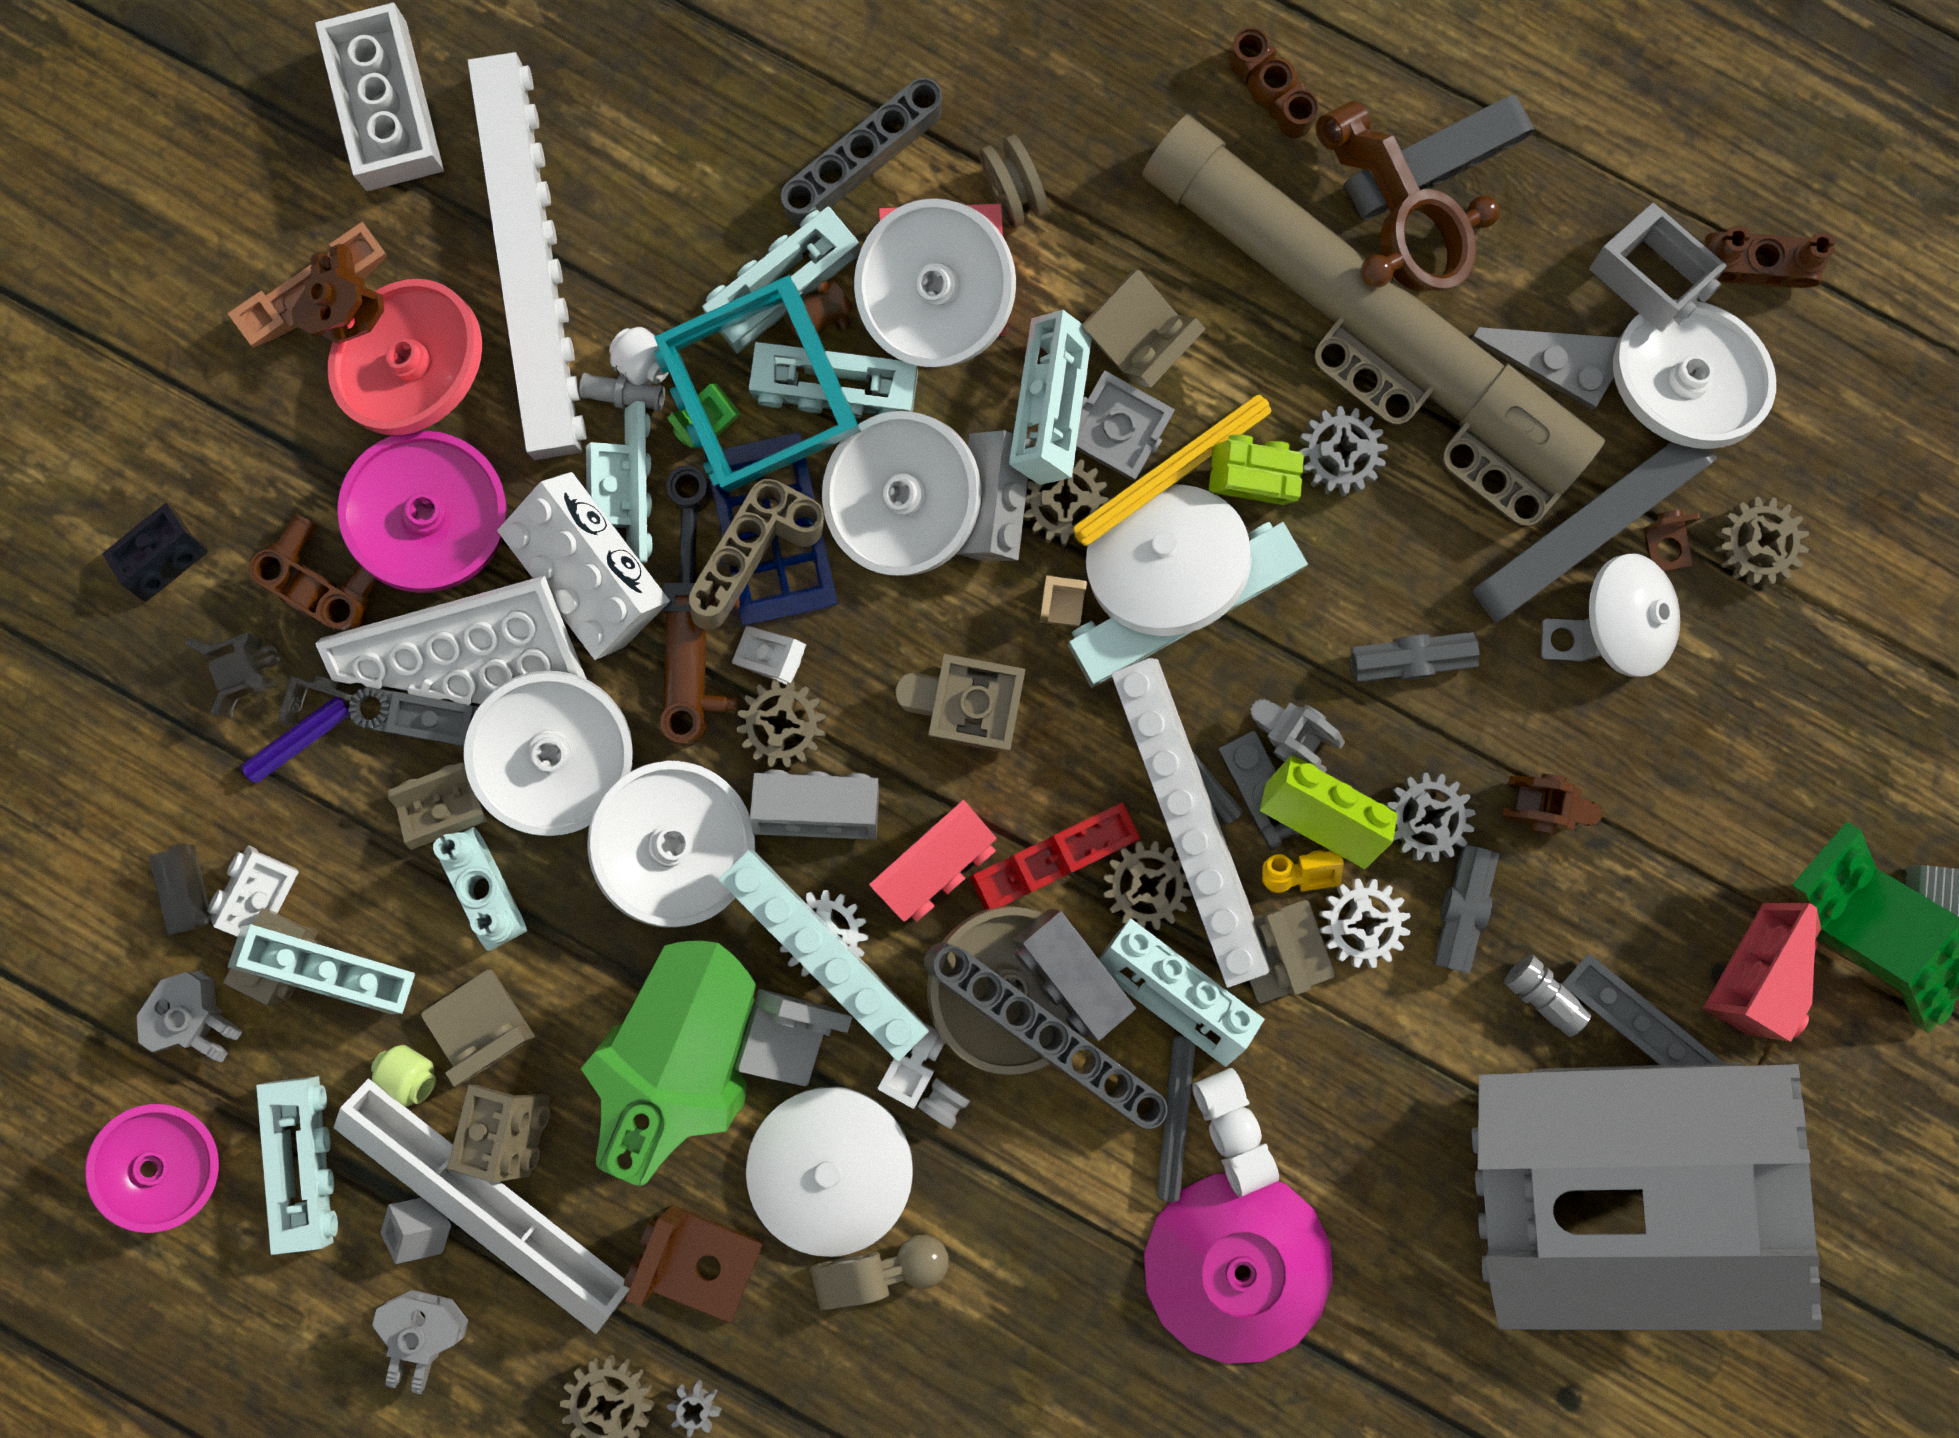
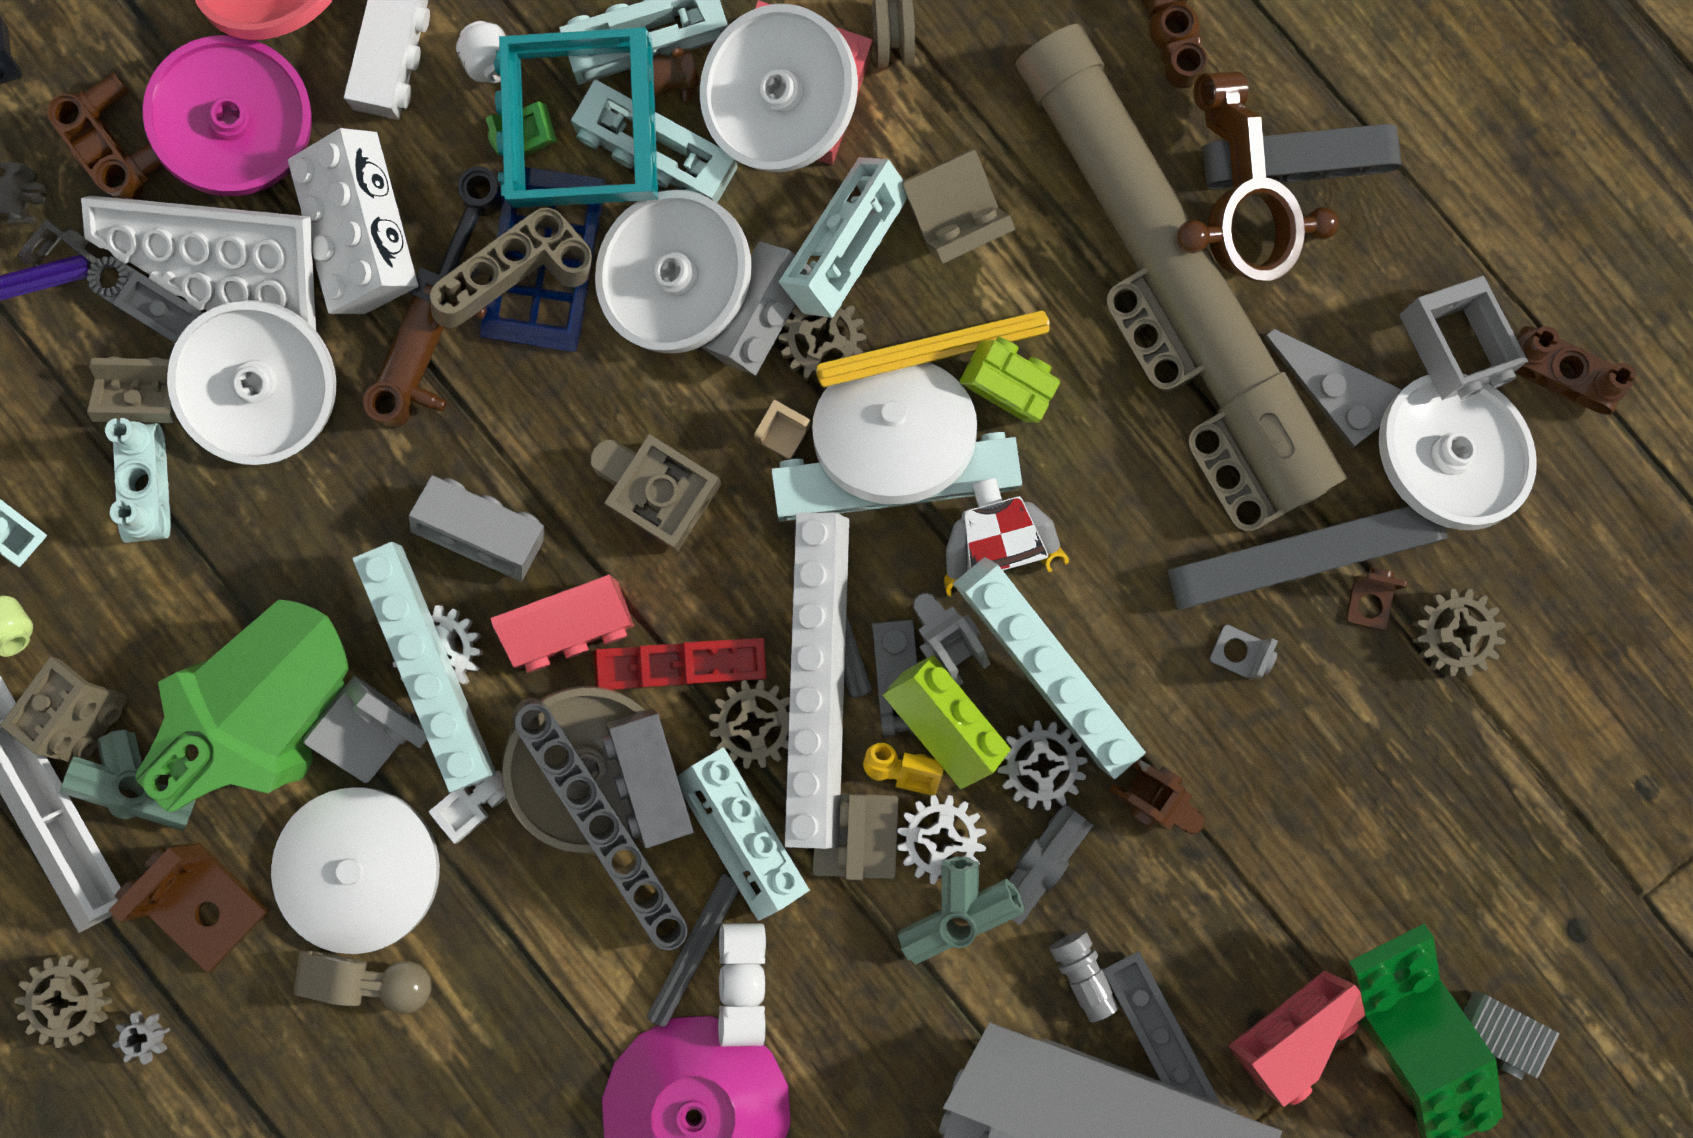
camera: 20 degrees right, 0 degrees up
dark tan bracket [421,969,535,1087] -> none
light grey pin [579,373,665,411] -> none
light aqua bracket [586,401,652,565] -> none
white dish [588,761,755,928] -> none
white slope [732,626,806,685] -> none
dark tan gear [737,679,827,768] -> none
light grey wheel [918,1078,970,1129] -> none
light grey plate [1076,370,1175,482] -> none
light grey gear [1299,406,1388,497] -> none
dark grey piece [1350,632,1480,683] -> none
white dish [1589,554,1680,677] -> none
none -> sand green piece [59,729,195,831]
none -> sand green piece [897,856,1024,965]
none -> torso [944,478,1069,597]
none -> light aqua brick [953,557,1146,779]

